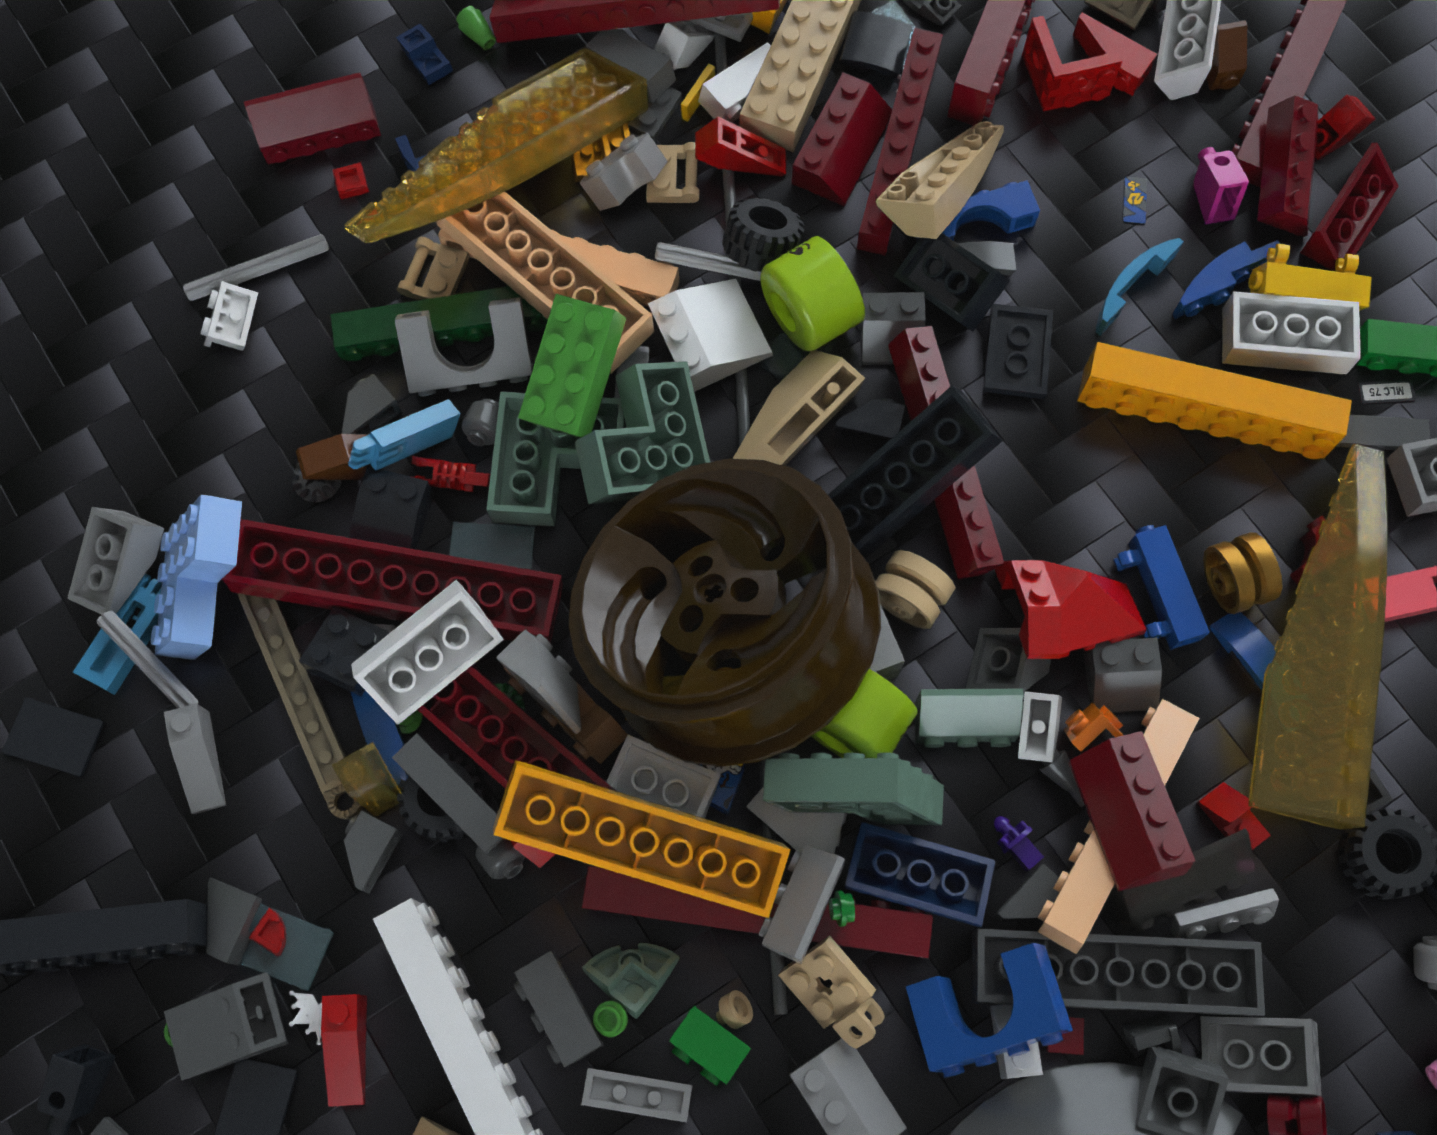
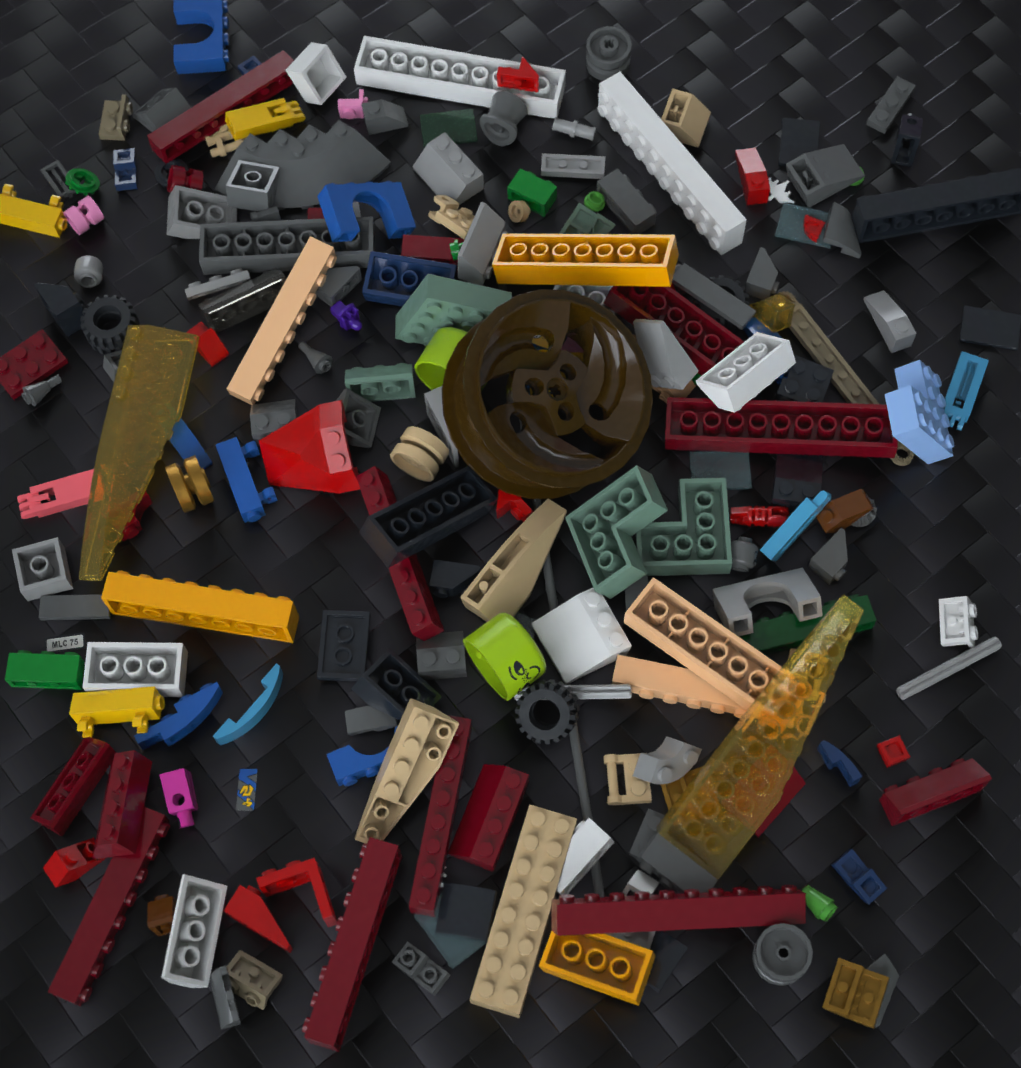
camera: 175 degrees right, 5 degrees down
light grey slope [67,507,164,615] -> none
light grey axle [97,610,199,708] -> none
bright green brick [518,294,627,438] -> none
yellow piece [681,64,715,122] -> none
red slope [695,117,786,177] -> none
white slope [1018,691,1062,763] -> none
orange bracket [1064,702,1124,752] -> none
dark red slope [1069,731,1196,891] -> none

